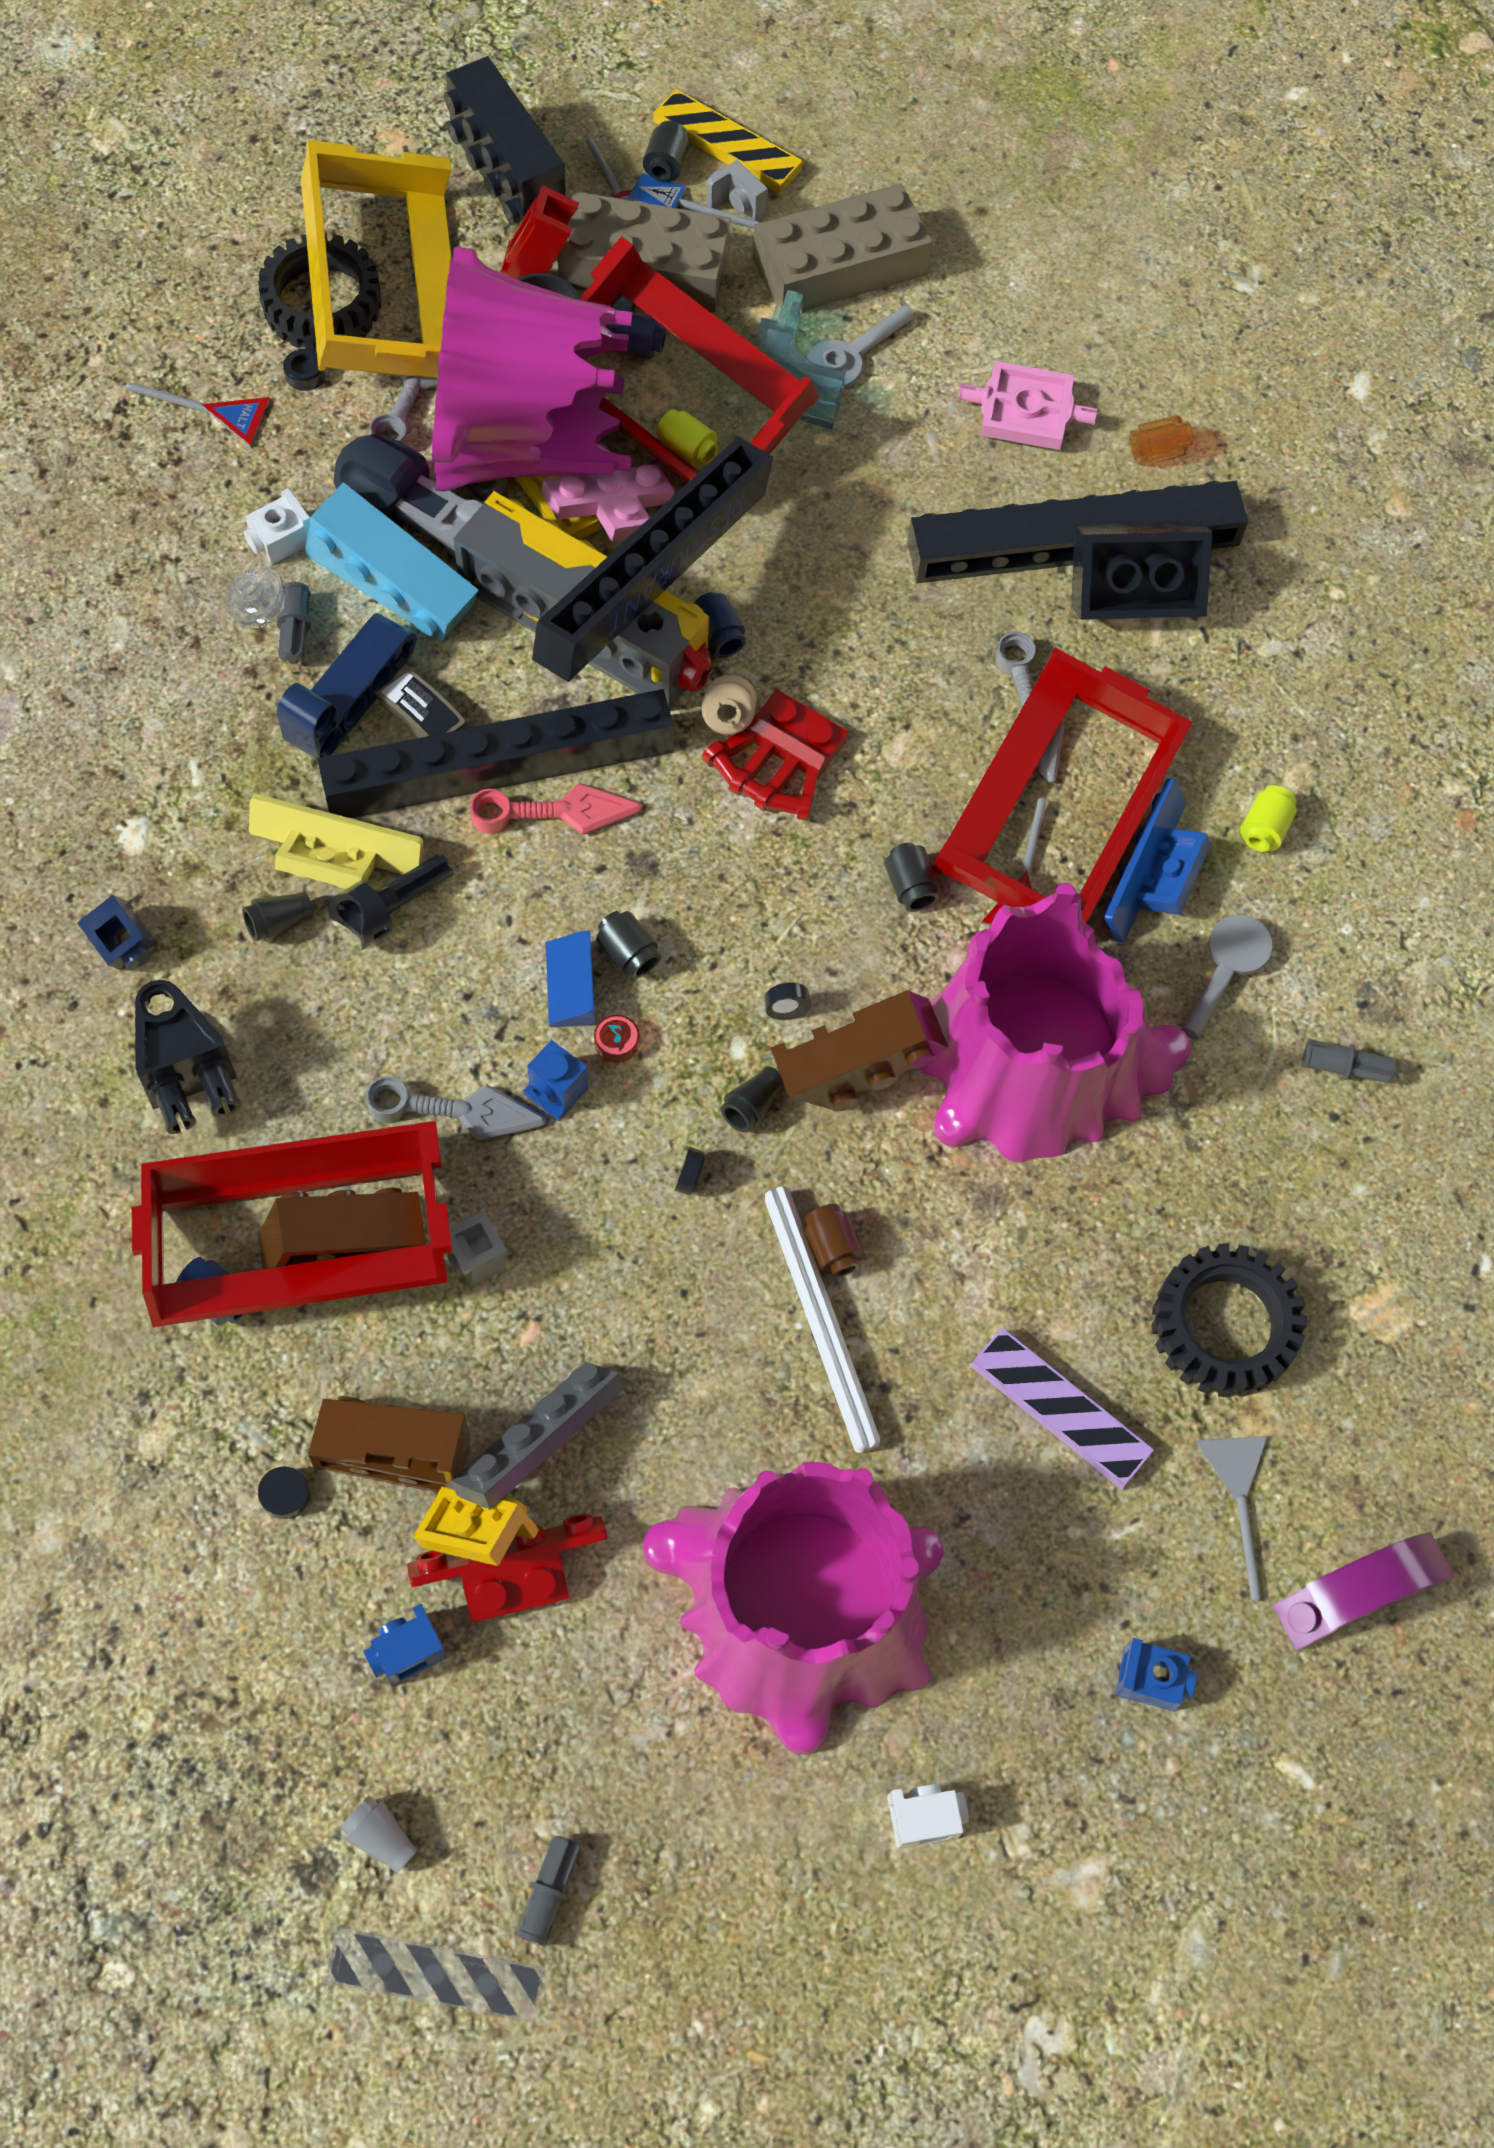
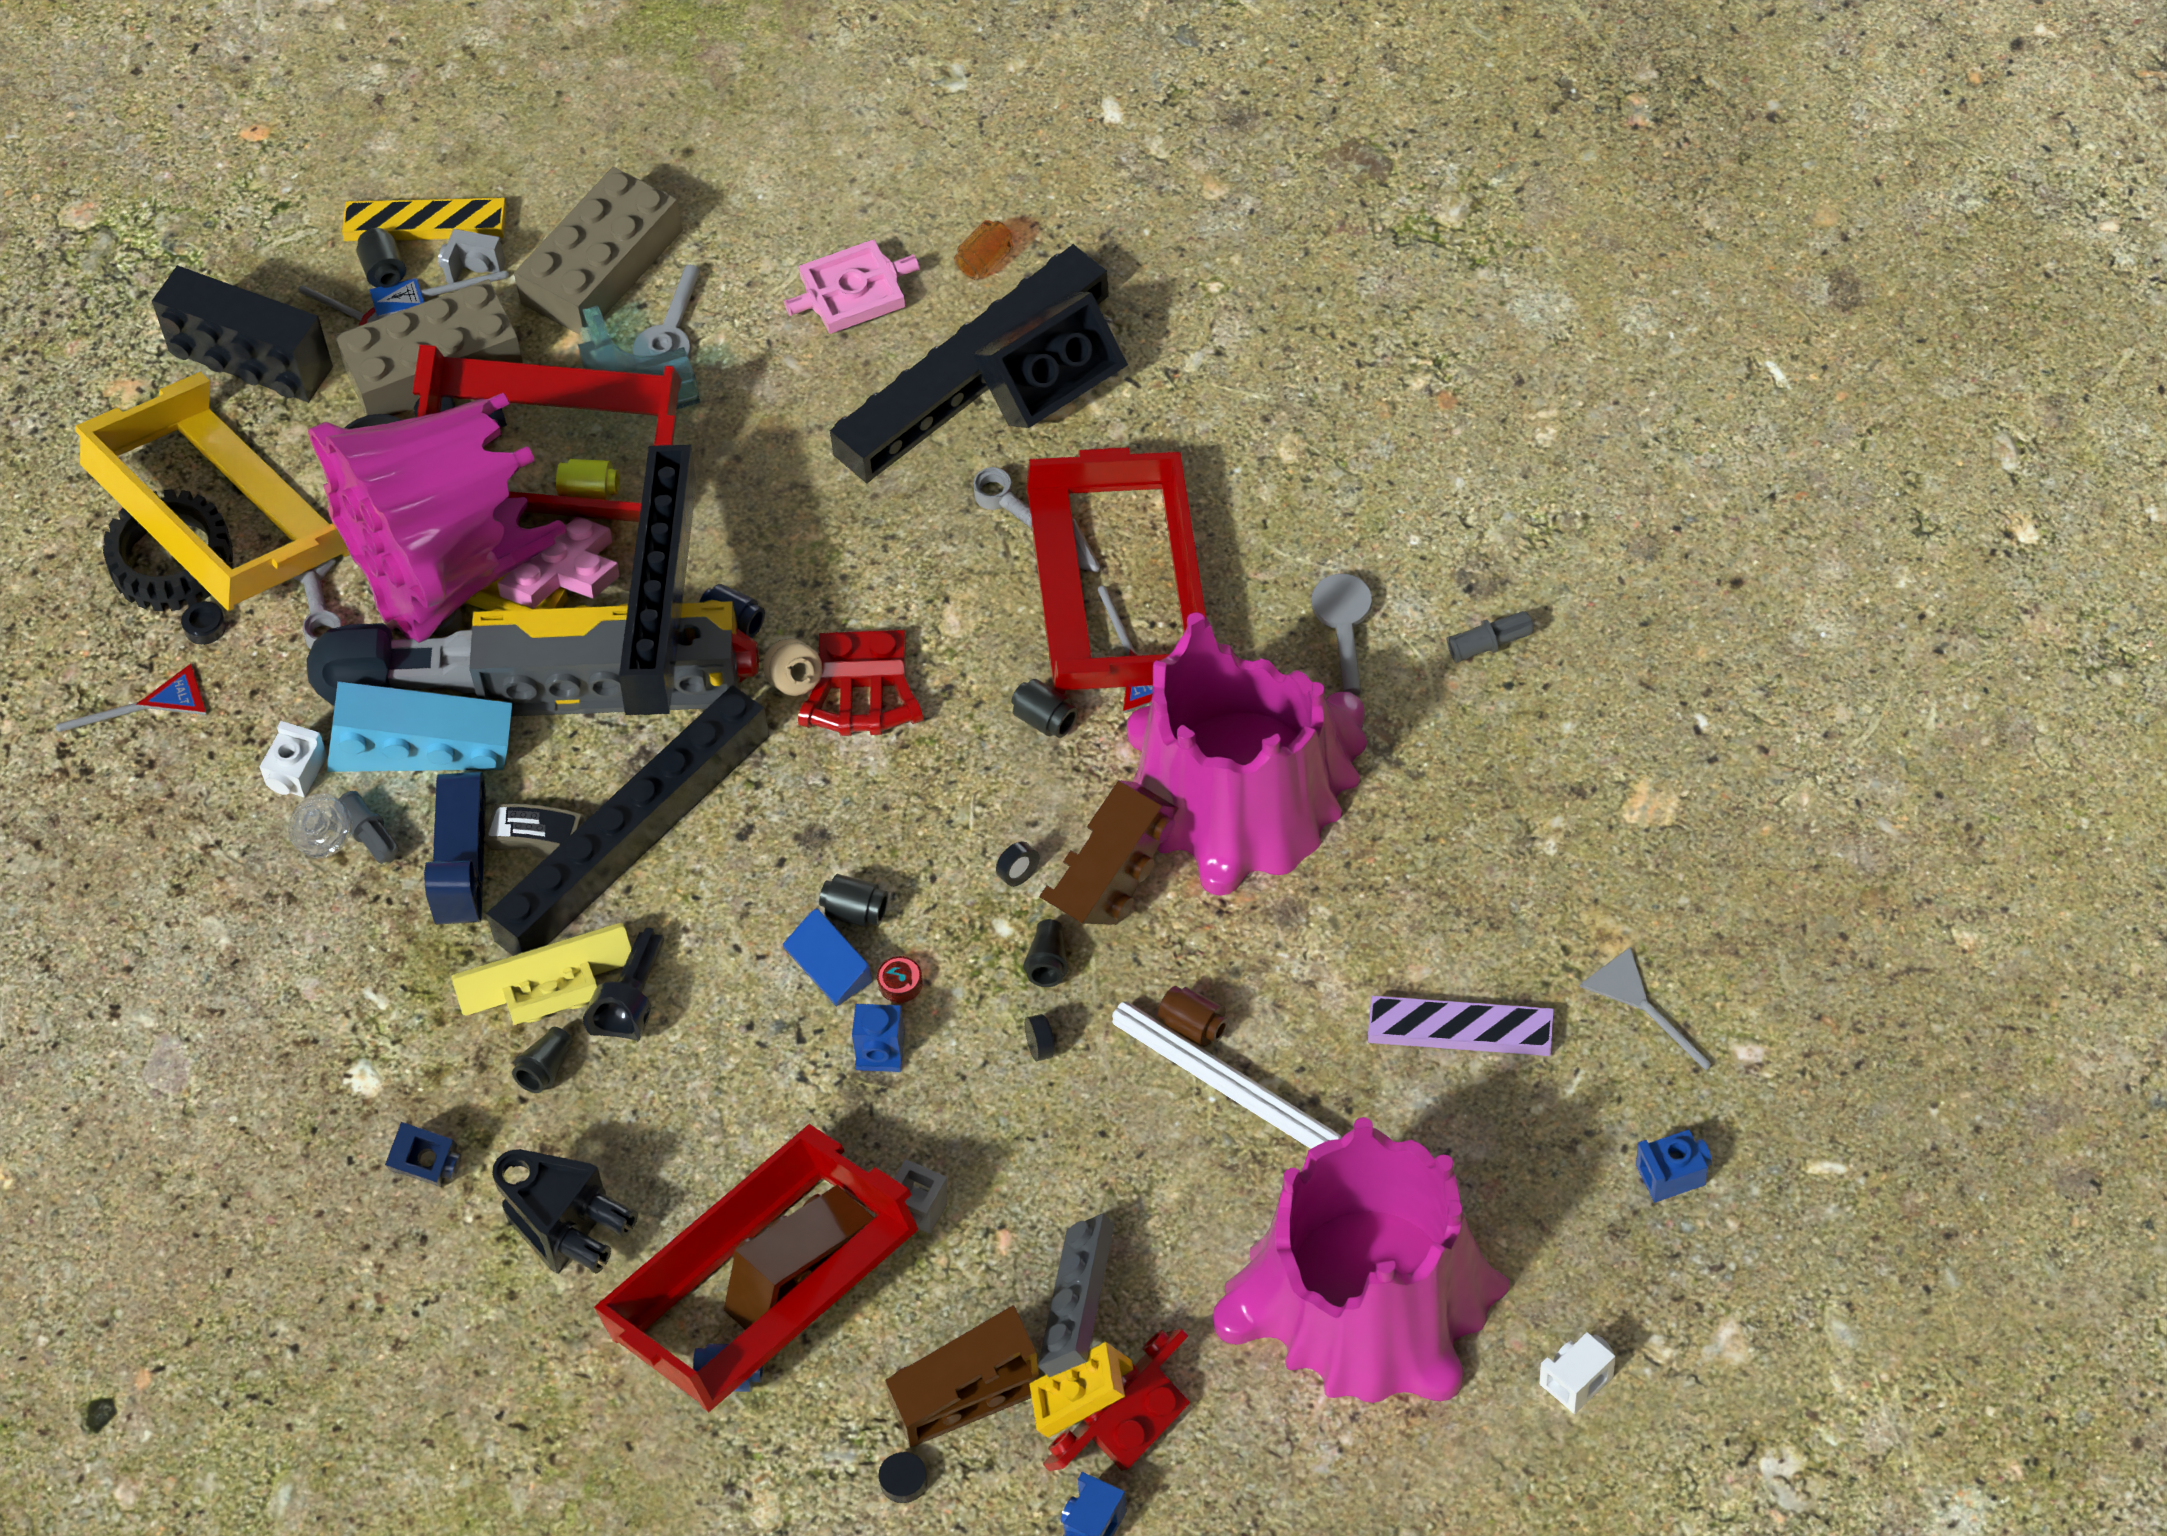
camera: 25 degrees left, 10 degrees down
light grey piece [366,1076,546,1142] -> none
coral piece [470,783,642,835] -> none
red window [500,185,579,279] -> none
blue bracket [1104,778,1211,943] -> none
black tyre [1151,1243,1307,1397] -> none
neon yellow brick [1240,785,1297,852] -> none
magenta arch [1273,1532,1455,1651] -> none

